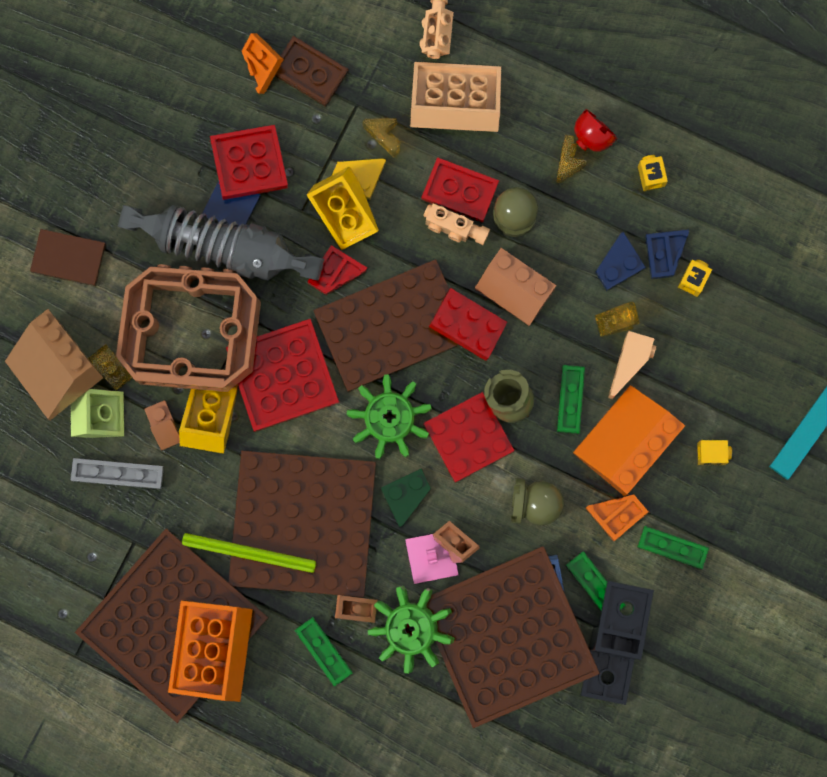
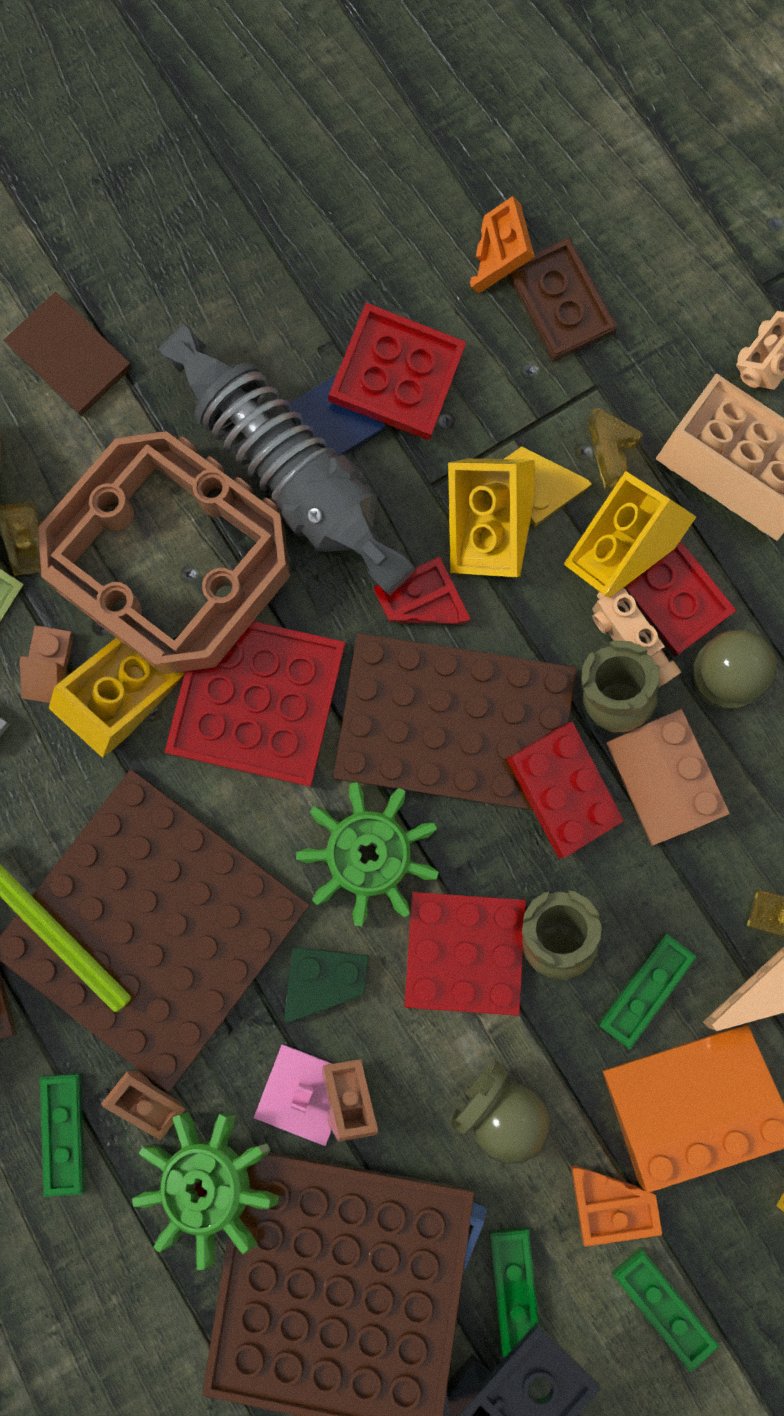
camera: 30 degrees right, 0 degrees up
none -> yellow slope [564,471,696,598]
none -> olive tile [582,641,659,733]

